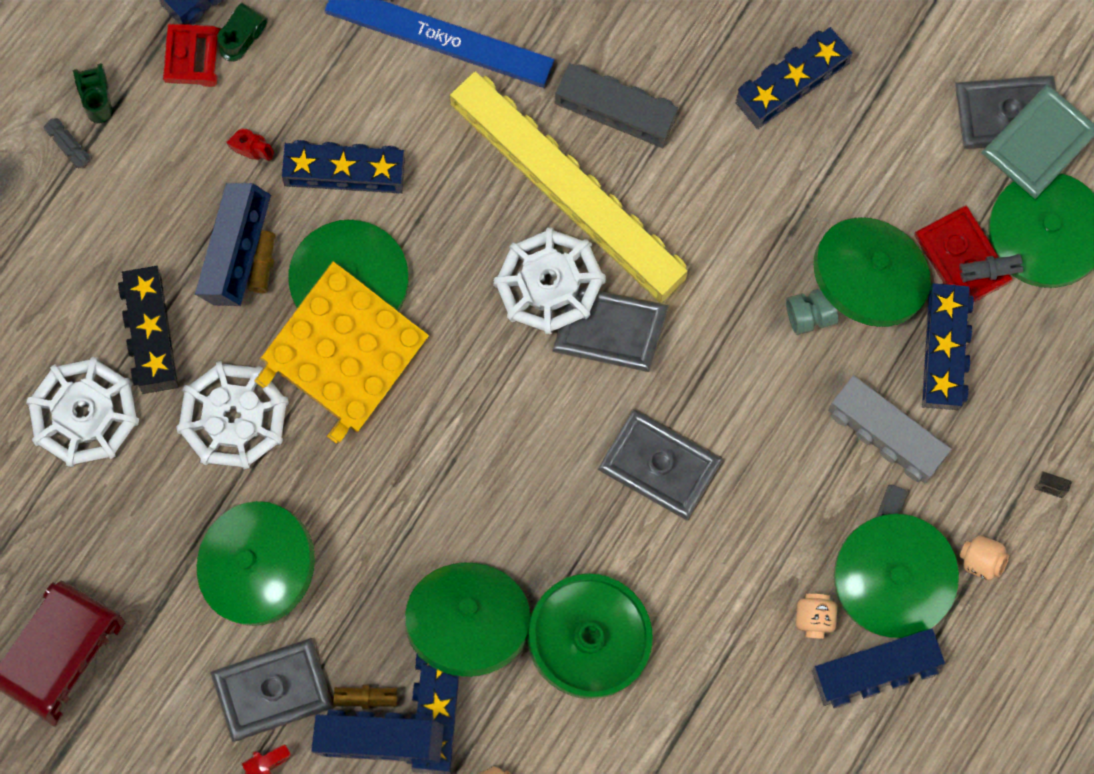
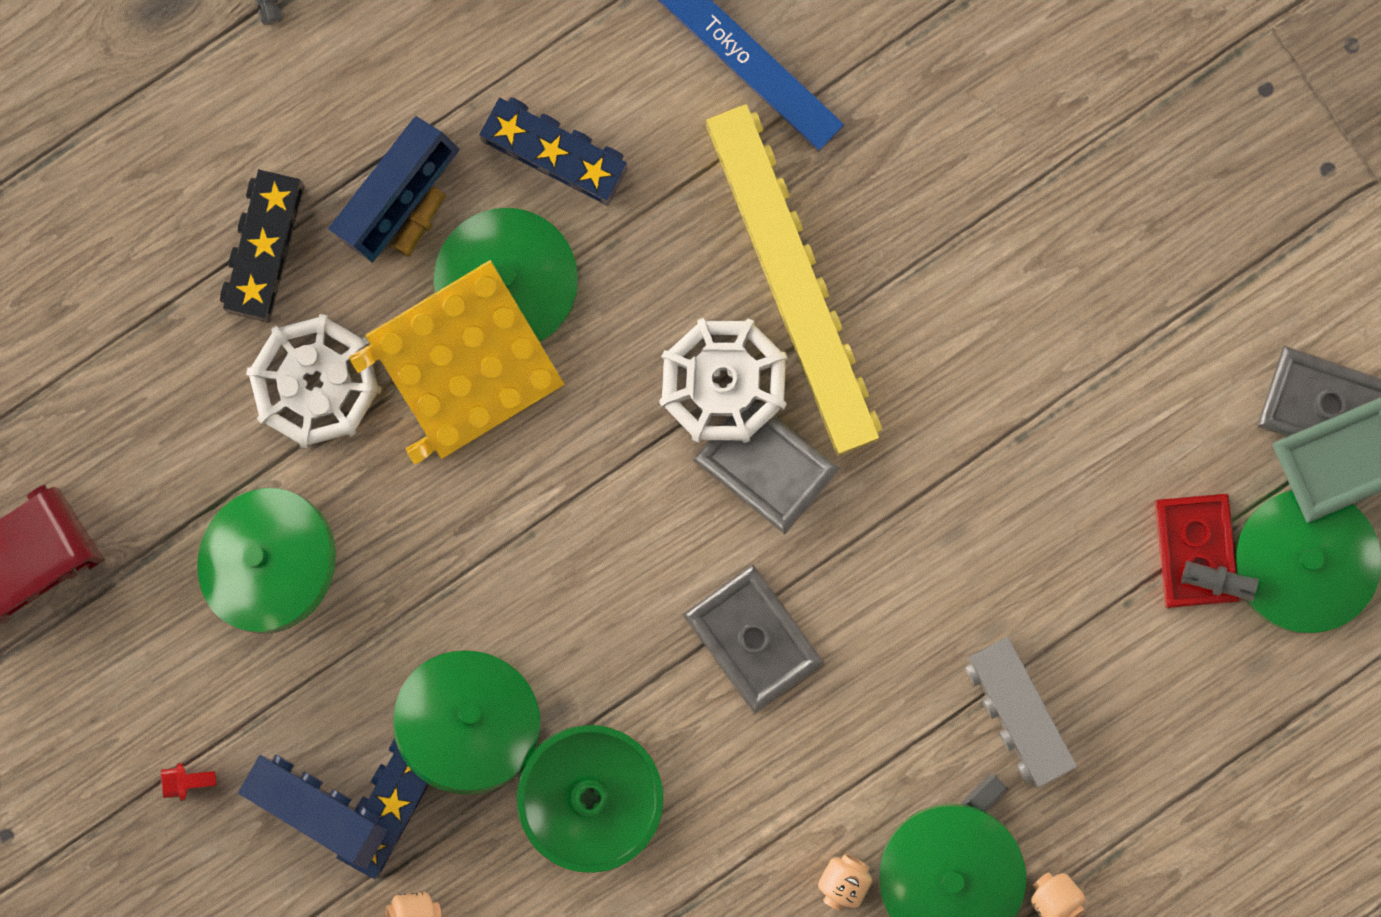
camera: 25 degrees right, 10 degrees up
white plate [26,357,139,467] -> none
flat silver piece [210,638,334,742] -> none
red piece [226,129,274,161] -> none
pearl gold pin [334,684,397,710] -> none
dark grey brick [555,63,678,148] -> none
dark blue brick [736,27,852,130] -> none
sand green wheel [786,288,838,335] -> none
green dish [813,217,931,327] -> none
dark blue brick [922,283,974,411] -> none
clear smoke tile [1034,471,1072,498] -> none

